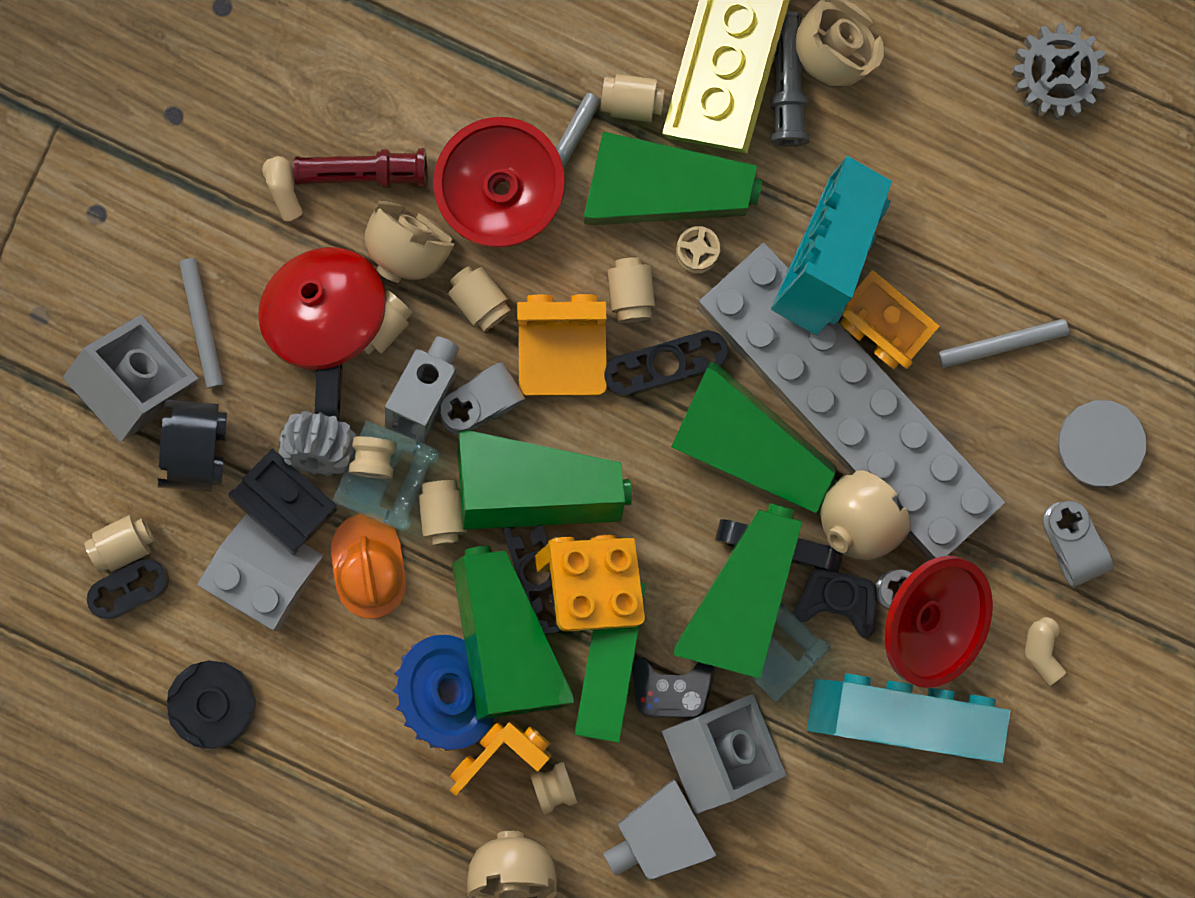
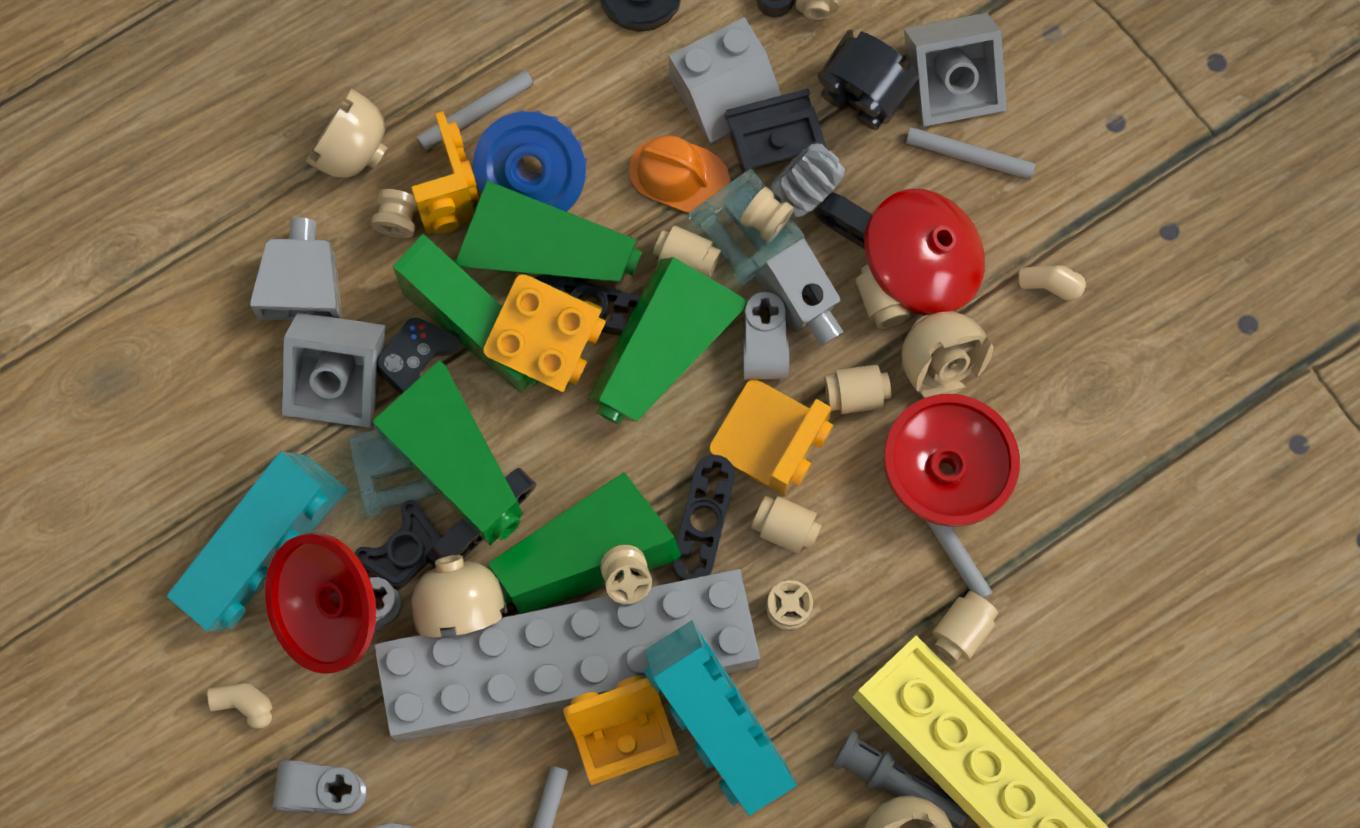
camera: 120 degrees right, 10 degrees down
dark red pin [294,148,428,188] -> none
green slope [584,132,763,225] -> none
none -> light grey bar [416,70,534,152]
none -> tan wheel [600,545,652,604]

